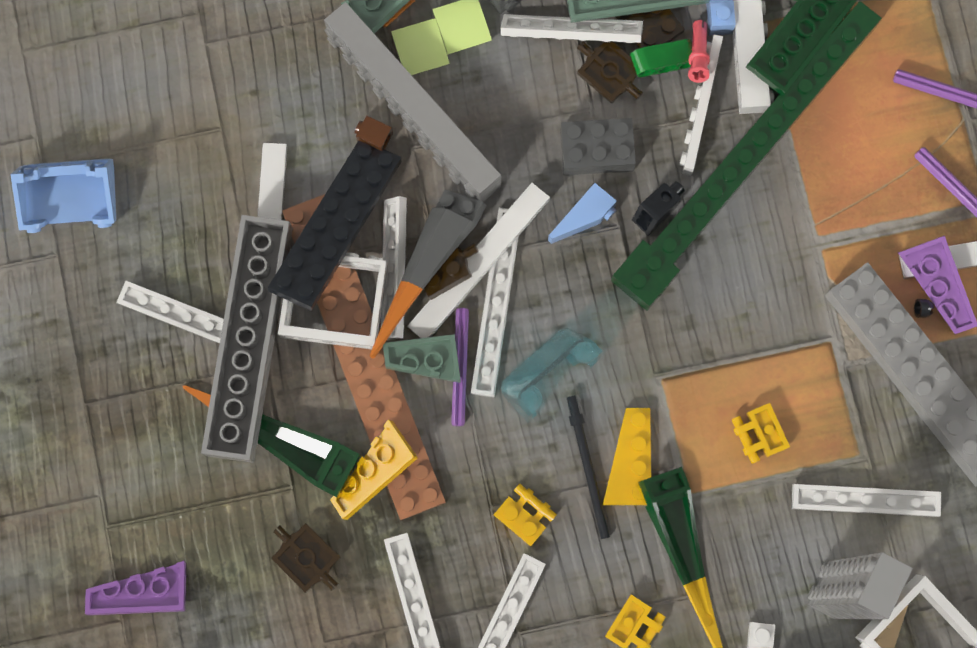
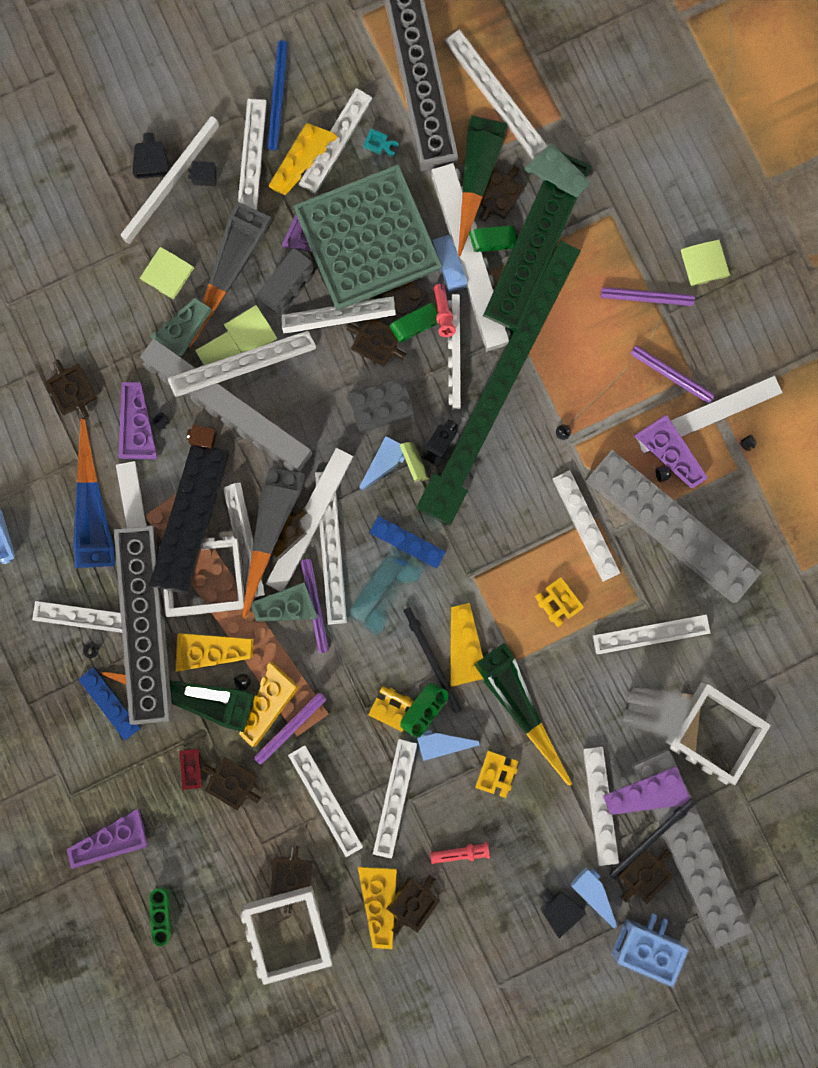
camera: 20 degrees left, 5 degrees up
none -> dark brown plate [45,359,98,420]
none -> blue plate [73,418,115,568]
none -> blue plate [78,667,141,740]
none -> black hinge [83,642,99,658]
none -> medium lavender wing [119,382,158,460]
none -> black hinge [153,412,170,429]
none -> white tile [168,331,316,397]
none -> yellow wing [175,633,254,672]
none -> dark red plate [179,749,203,790]
none -> black hinge [234,674,251,691]
none -> medium lavender axle [254,693,326,764]
none -> blue plate [369,516,446,569]
none -> yellowish green slope [400,442,429,482]
none -> green beam [400,683,449,737]
none -> light blue slope [417,730,480,761]
none -> white plate [552,470,620,582]
none -> black hinge [555,424,571,440]

